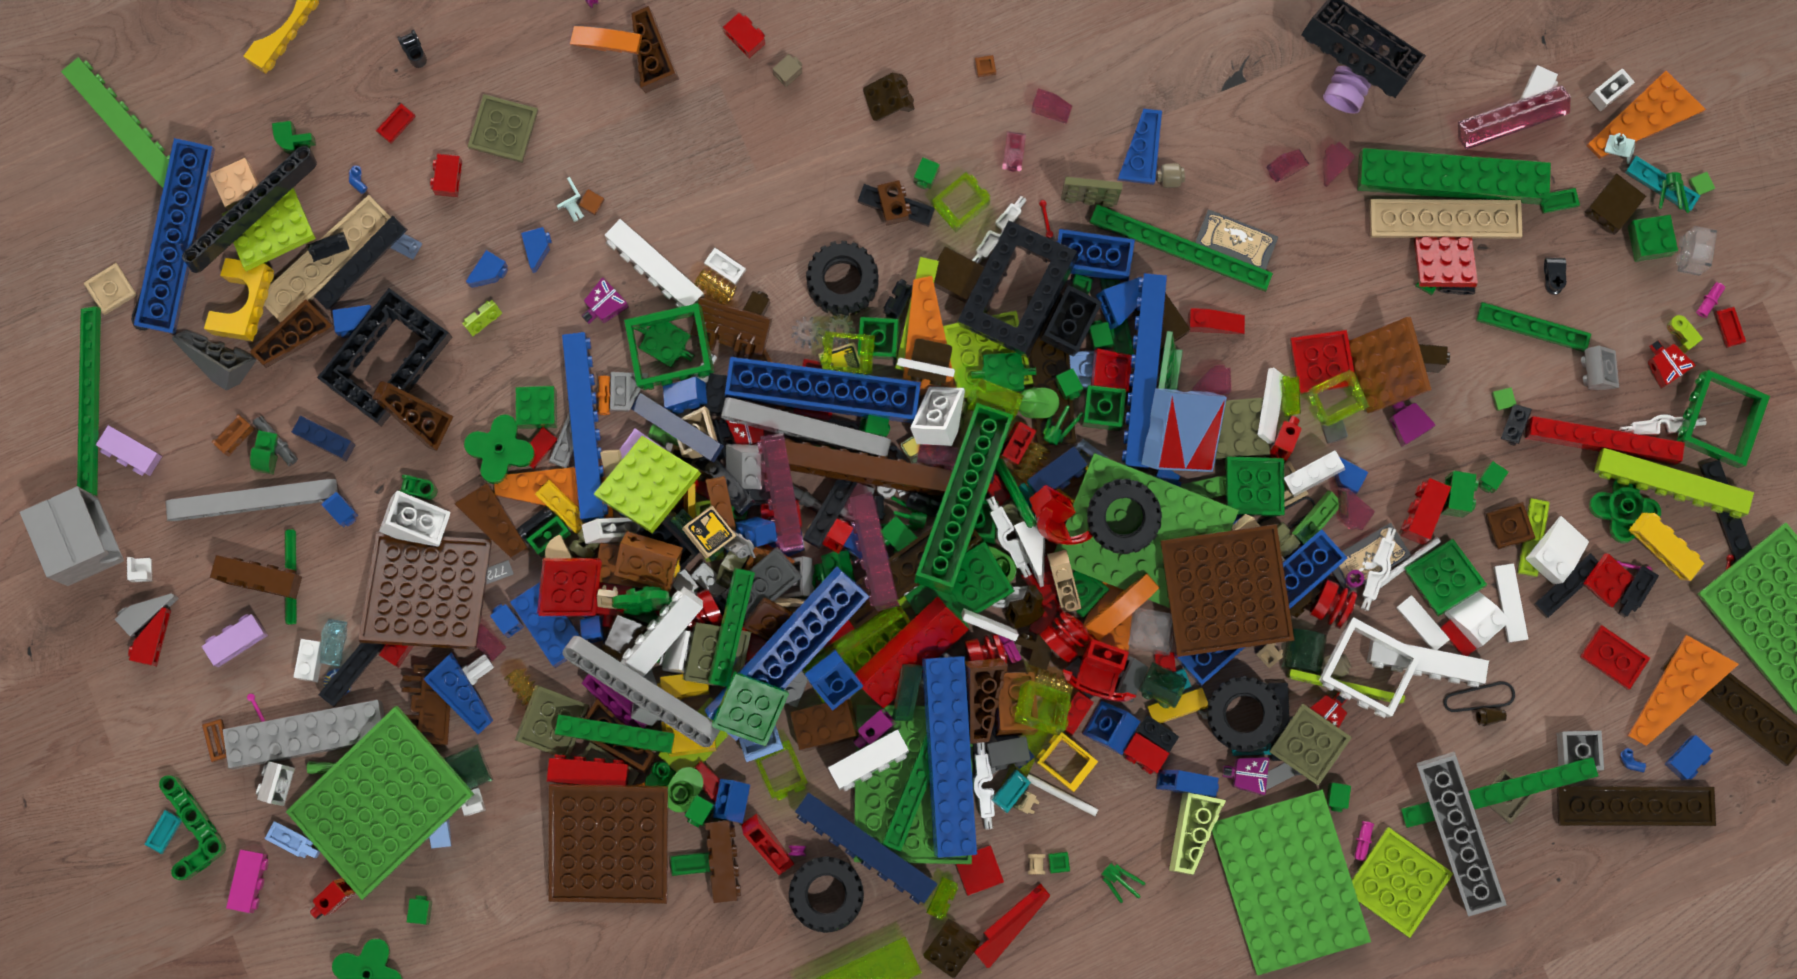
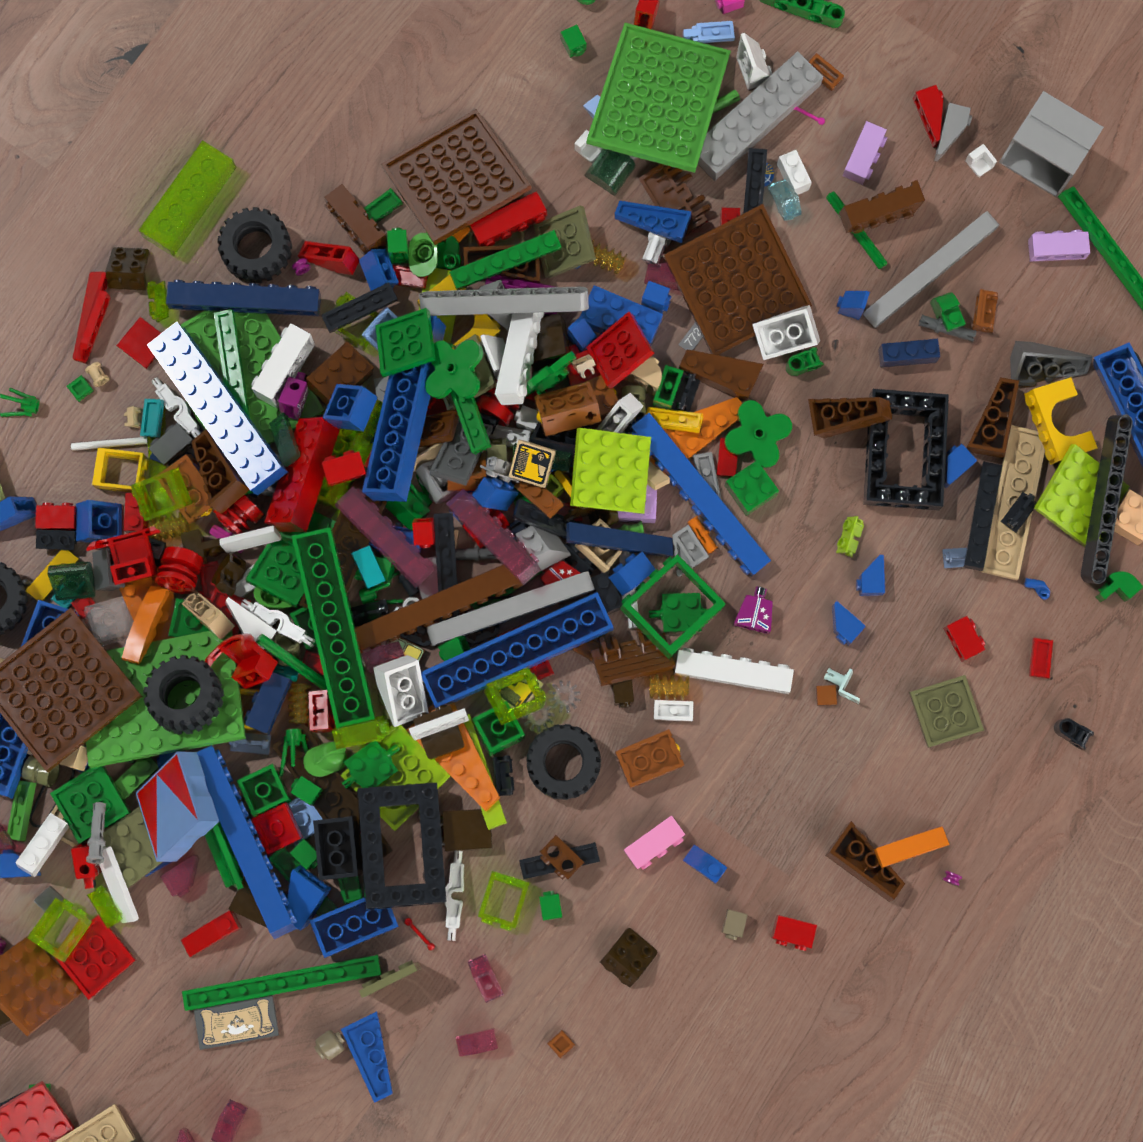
camera: 150 degrees right, 0 degrees up
none -> light grey pin [86,802,106,864]
none -> black plate [321,282,398,333]
none -> red brick [321,450,366,487]
none -> teal tile [351,545,385,589]
none -> green plant [425,340,483,399]
none -> dark orange piece [615,729,685,789]
none -> bright pink brick [623,815,685,870]
none -> blue slope [683,845,727,884]

